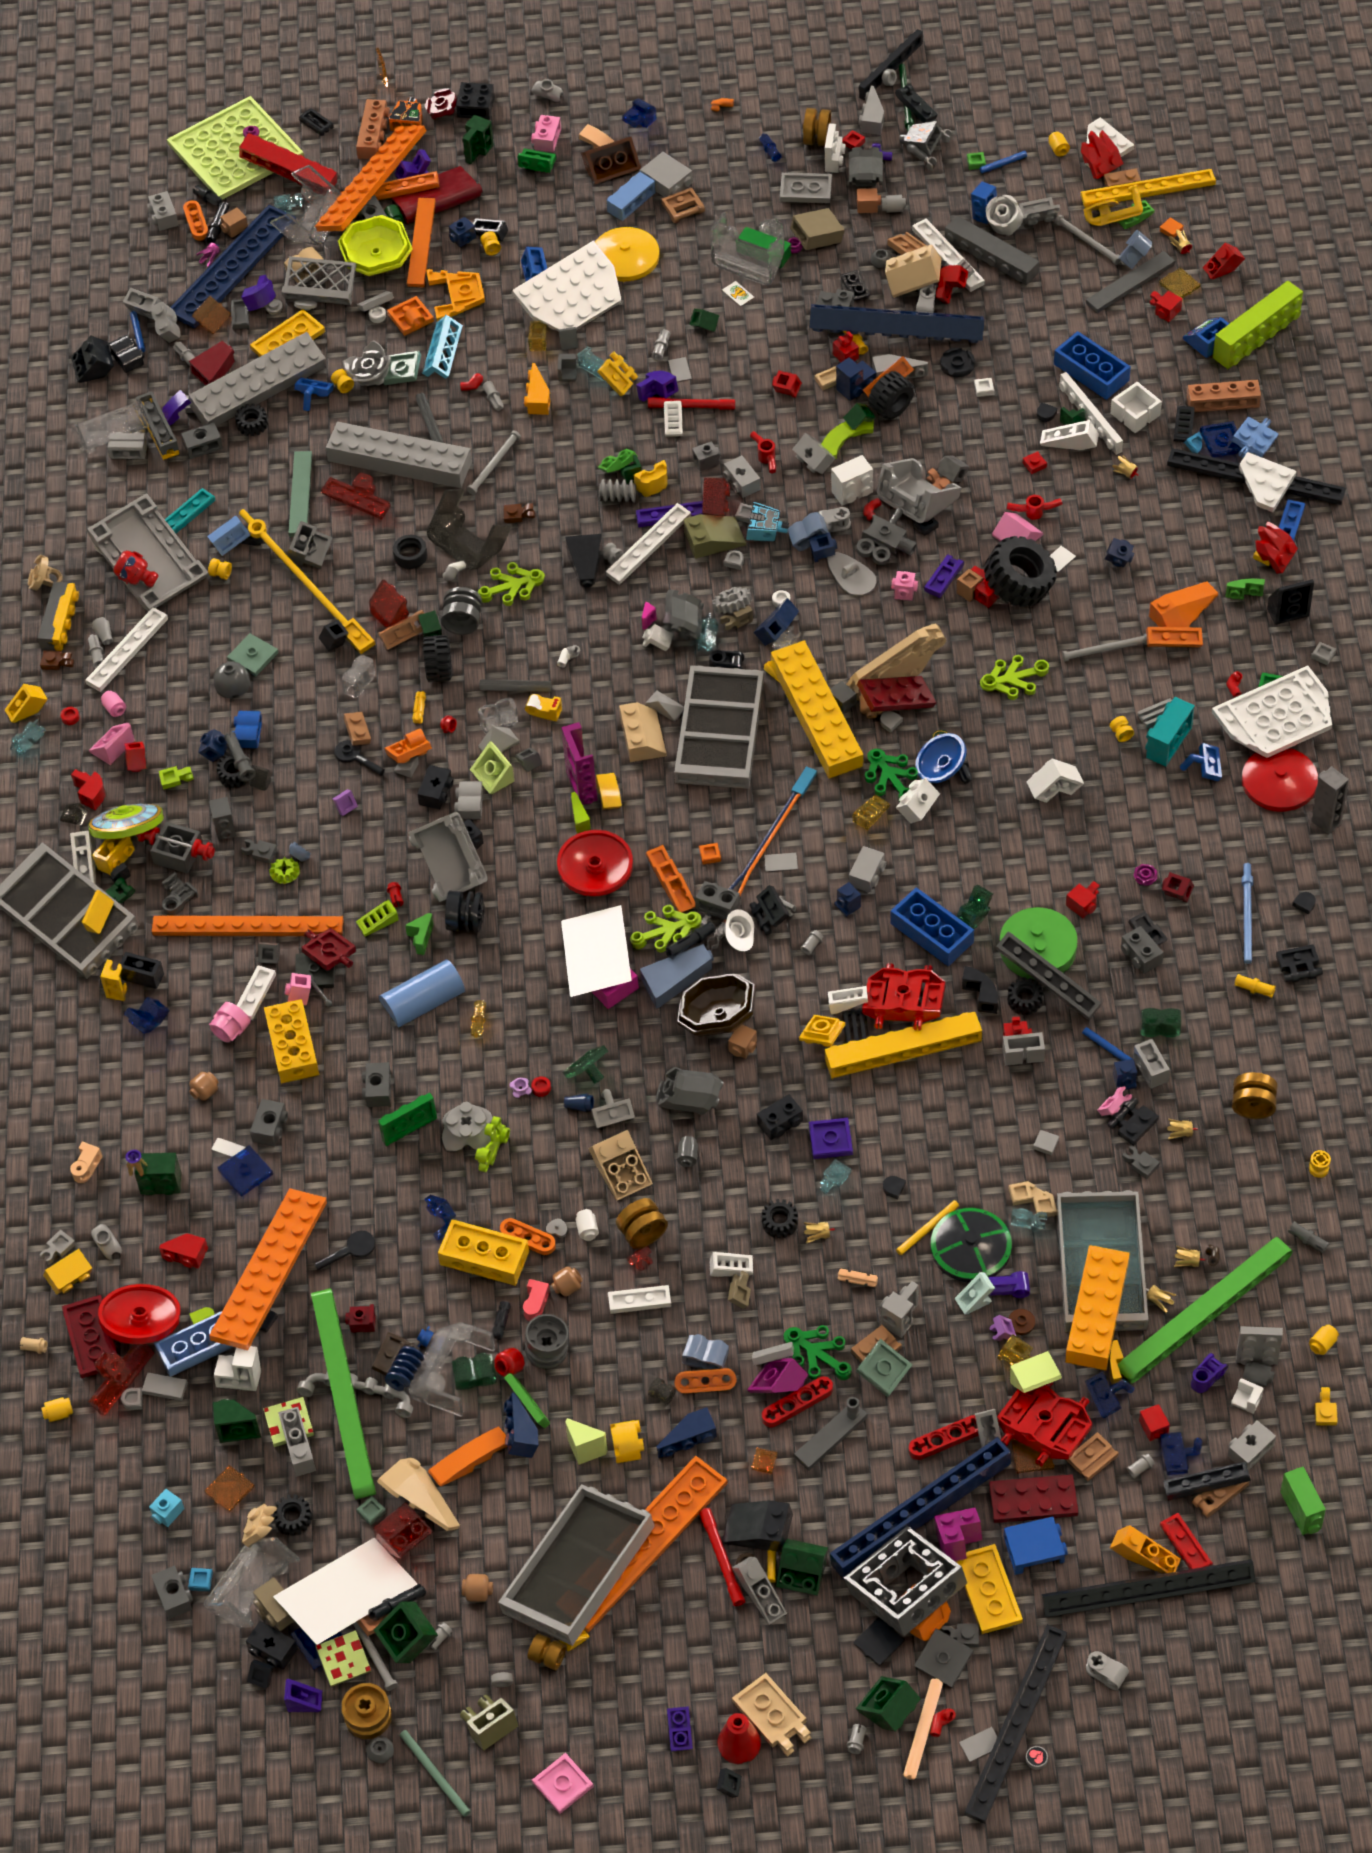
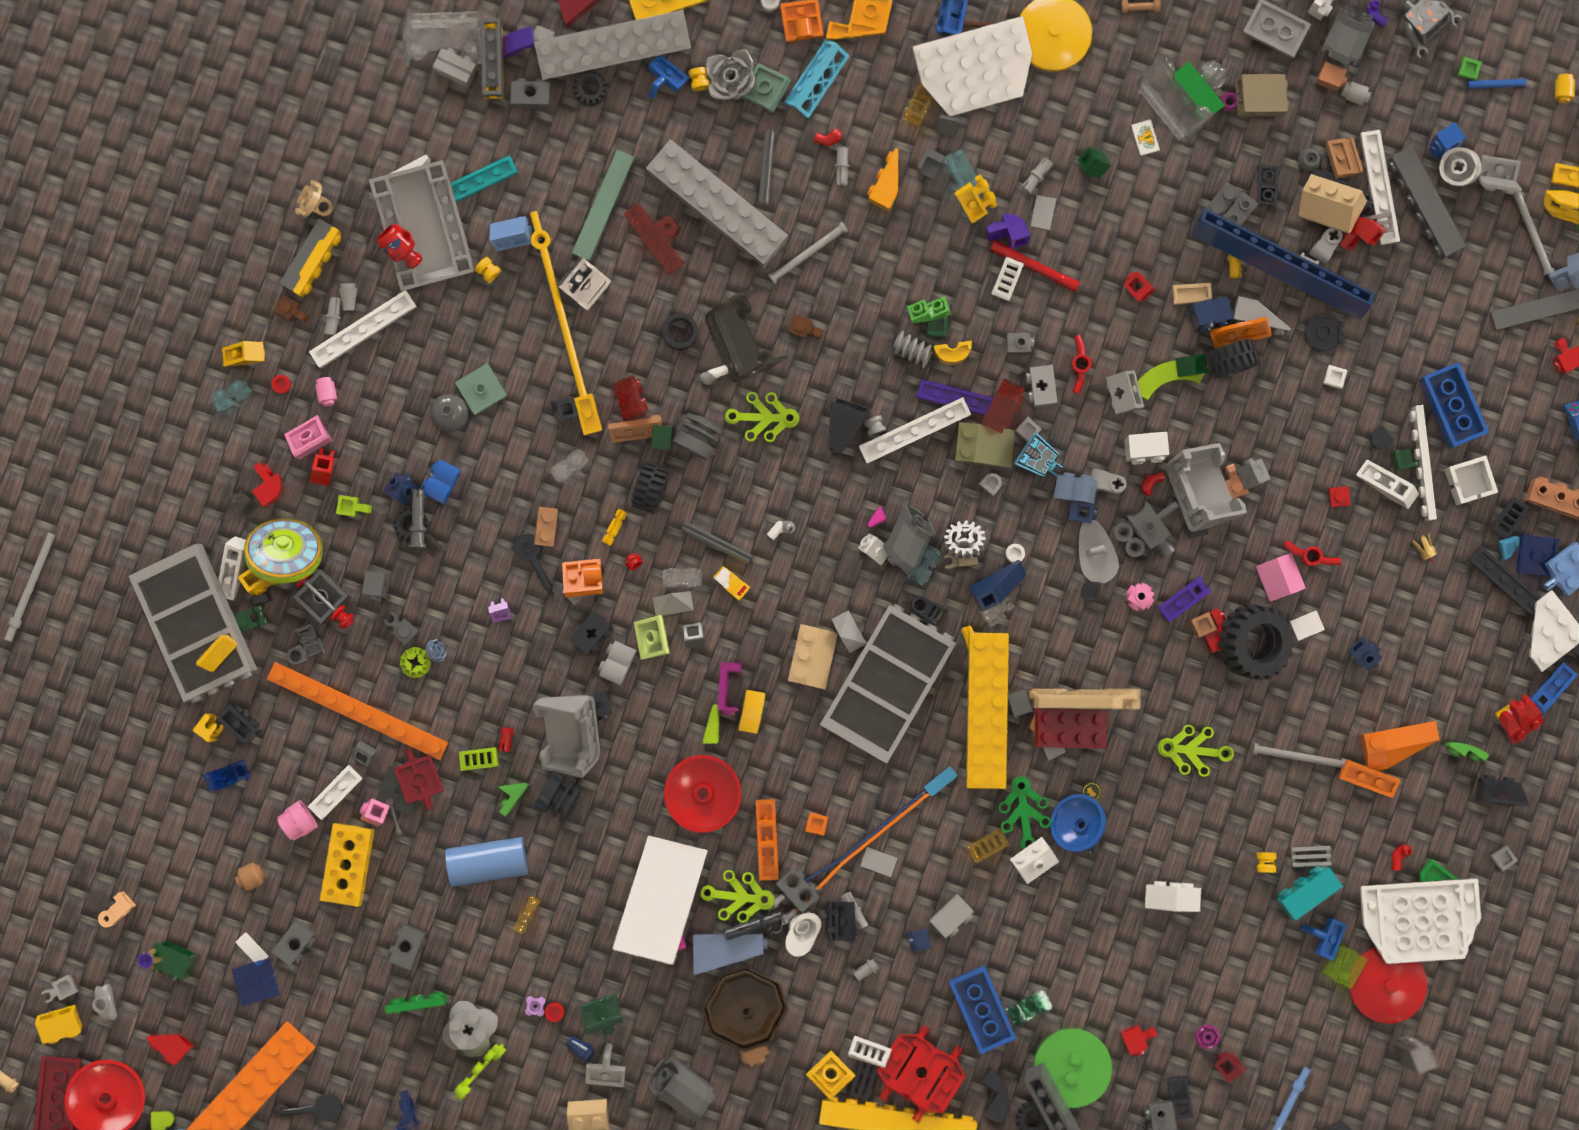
camera: 25 degrees right, 30 degrees up
red brick [833,331,859,362] -> none
none -> black tile [1081,581,1101,601]
none -> clear neon green piece [1323,944,1368,989]

